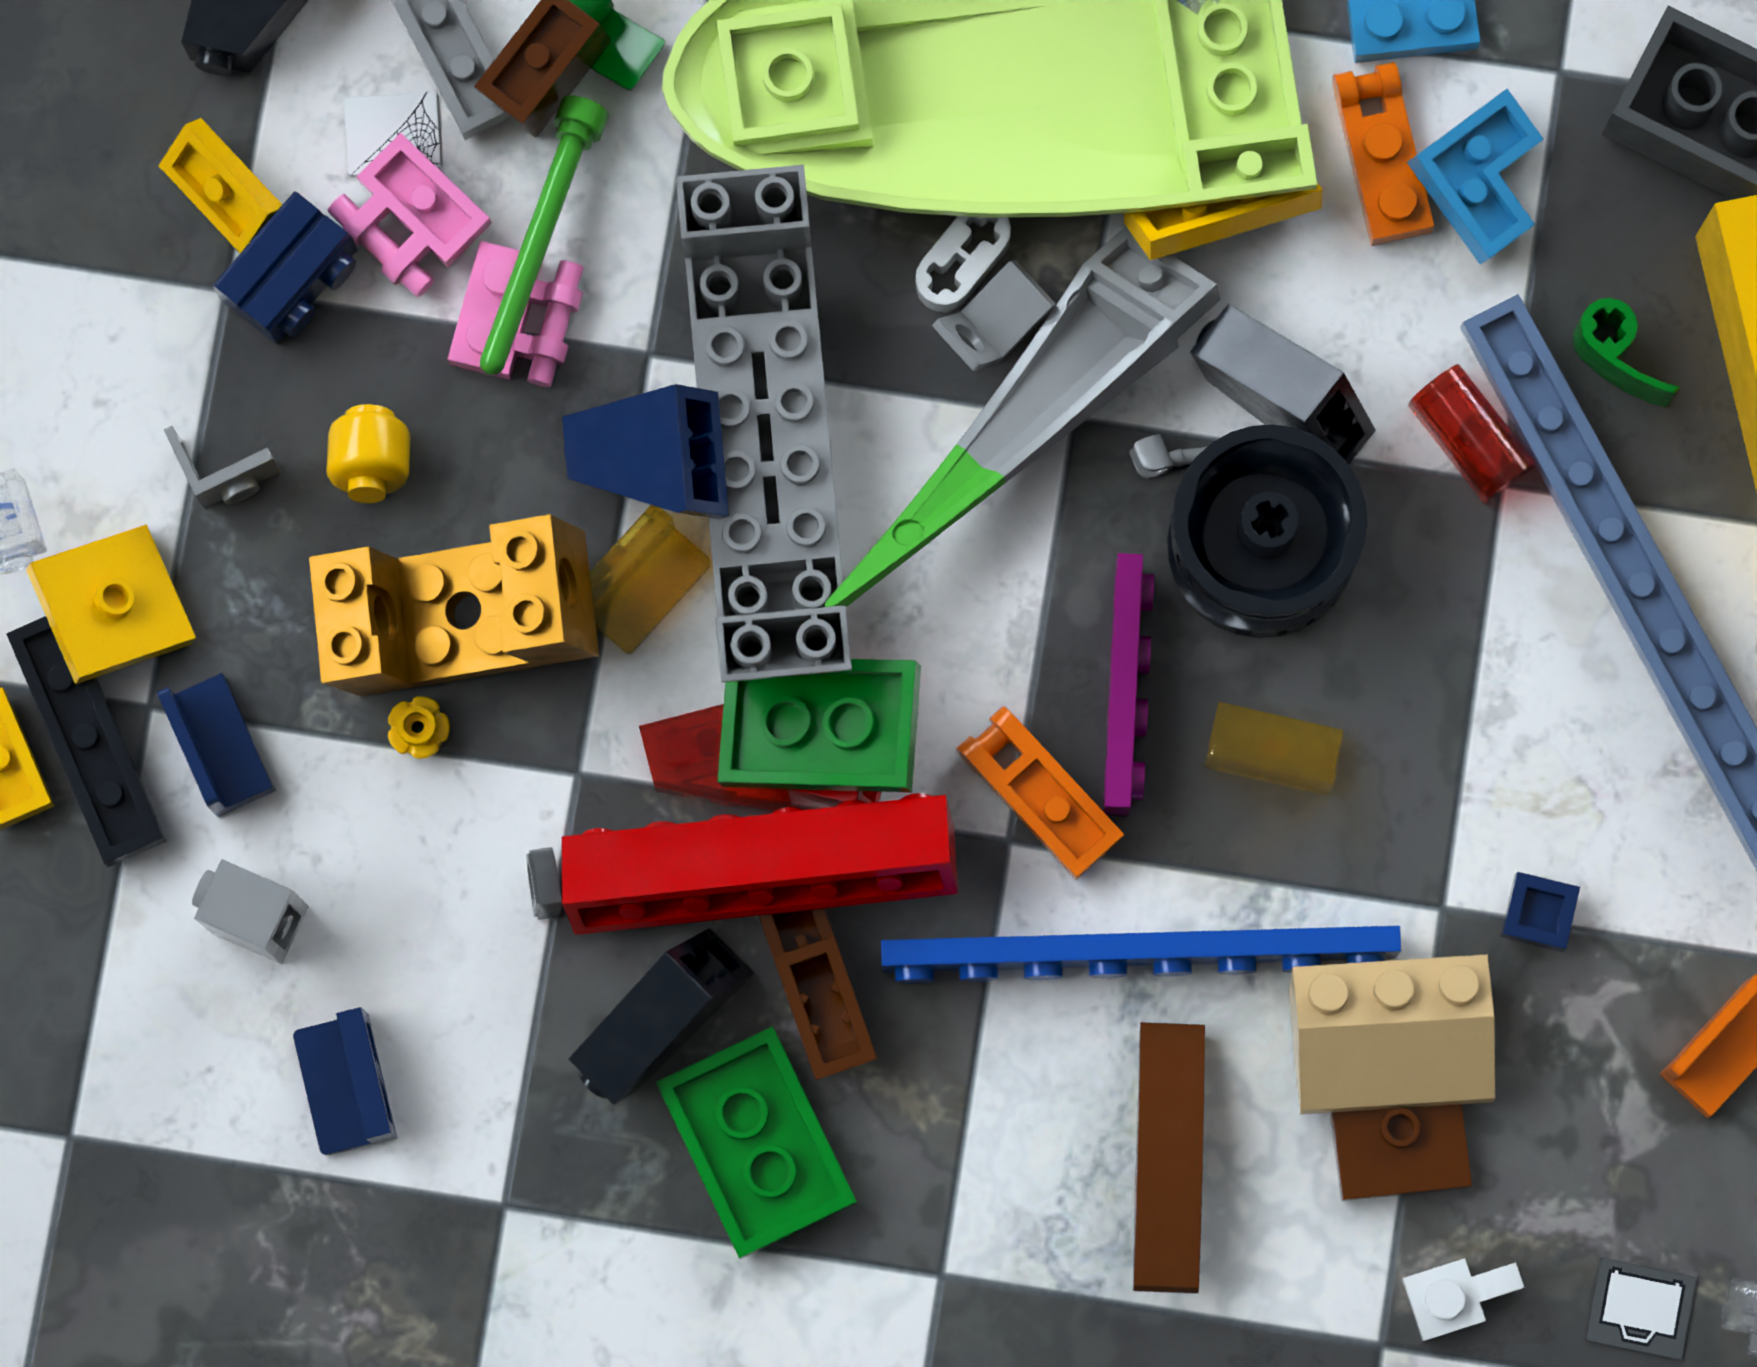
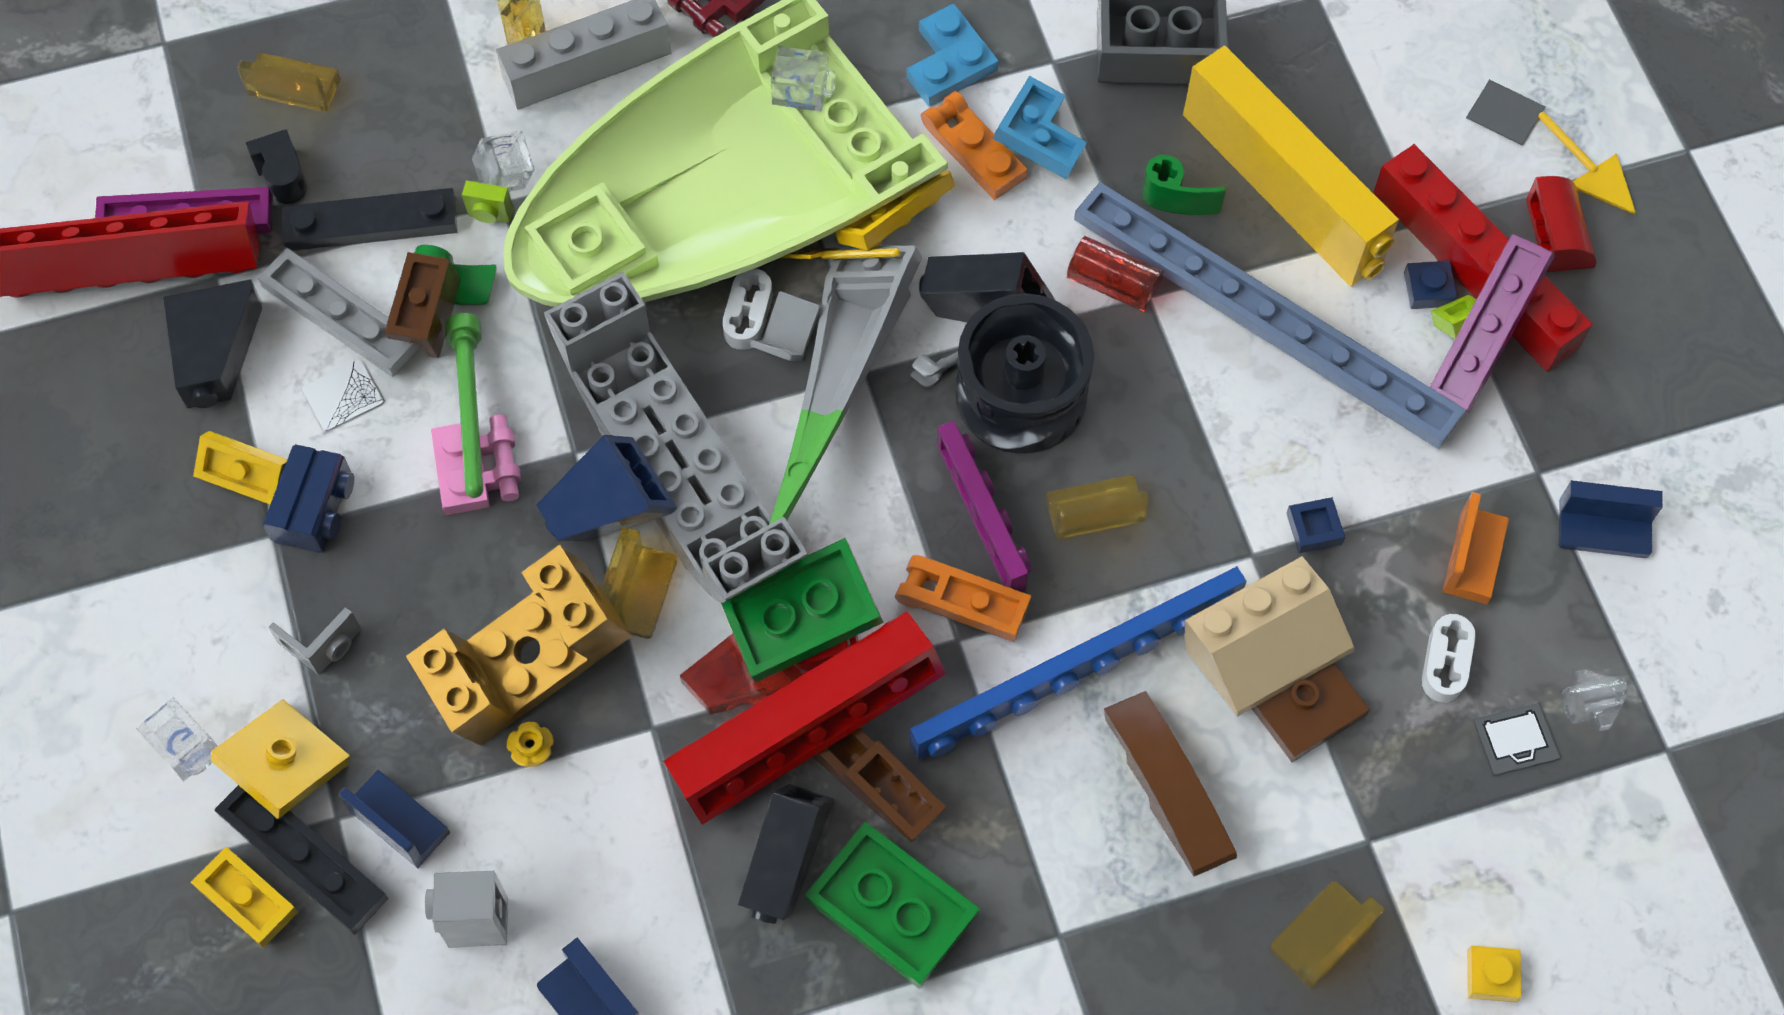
camera: 30 degrees left, 15 degrees down
yellow head [326,404,410,503] -> none
bright pink plate [327,132,492,298] -> none
dark grey tile [526,847,562,920] -> none
white plate [1402,1258,1524,1341] -> none
none -> yellow piece [780,247,901,260]
none -> white beam [1422,614,1475,703]

